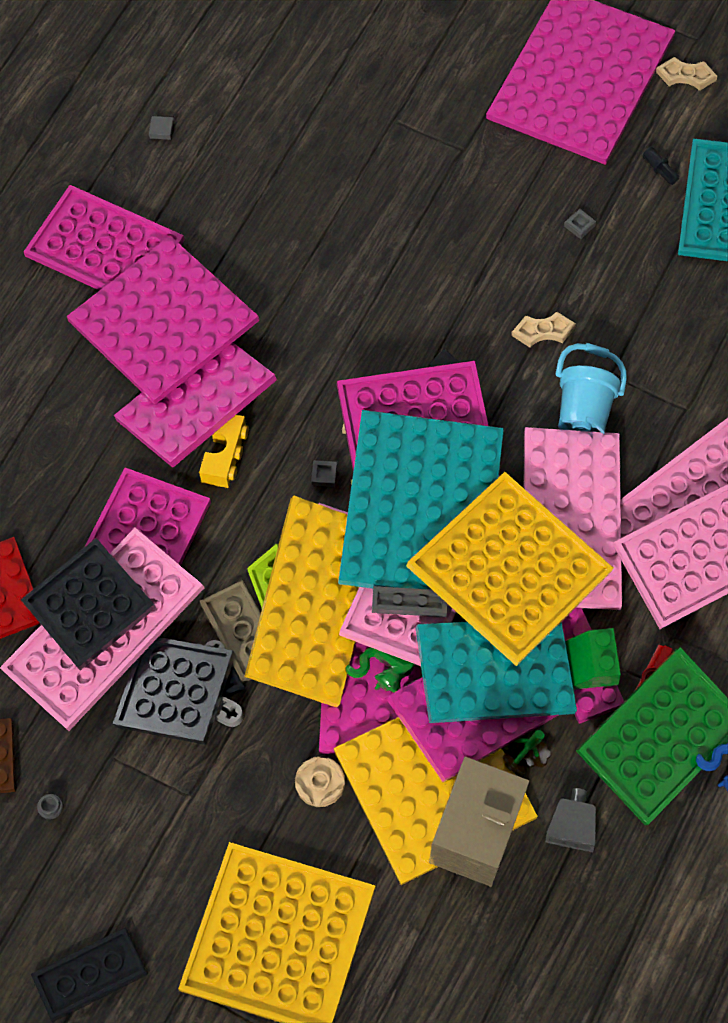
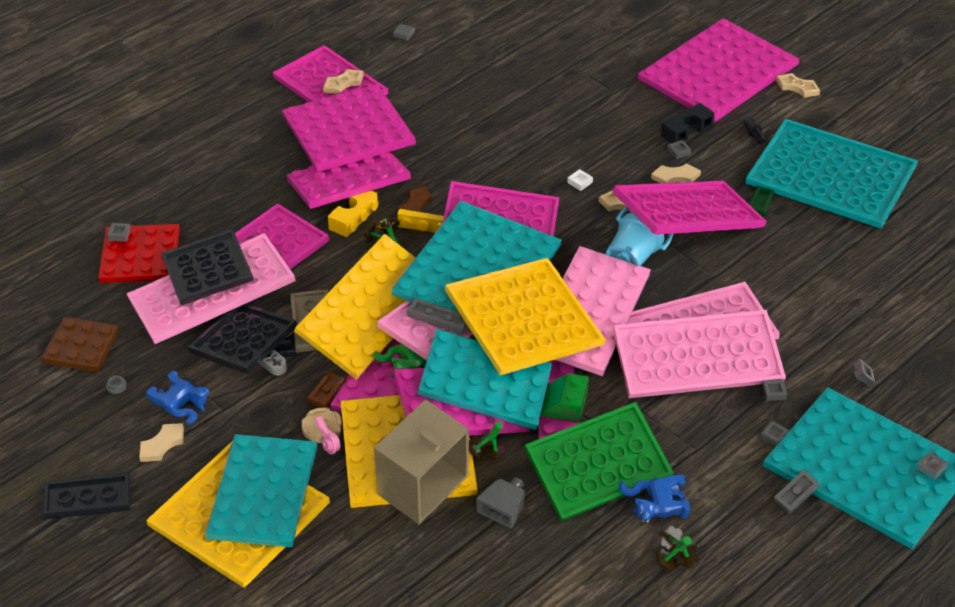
camera: 15 degrees right, 20 degrees down
dark grey plate [311,460,337,487] -> none
none -> tan tile [139,423,184,462]
none -> blue animal [146,370,210,424]
none -> teal plate [205,434,317,547]
none -> reddish brown plate [307,371,346,408]
none -> bright pink plate [315,416,340,454]
none -> tan tile [323,69,364,94]
none -> dark brown plant [364,218,402,247]
none -> yellow plate [397,209,444,233]
none -> reddish brown tile [399,186,432,212]
none -> white plate [568,169,593,191]
none -> dark pink plate [613,181,767,235]
none -> tan tile [651,163,701,183]
none -> black arch [661,103,714,144]
none -> dark green tile [749,186,775,217]

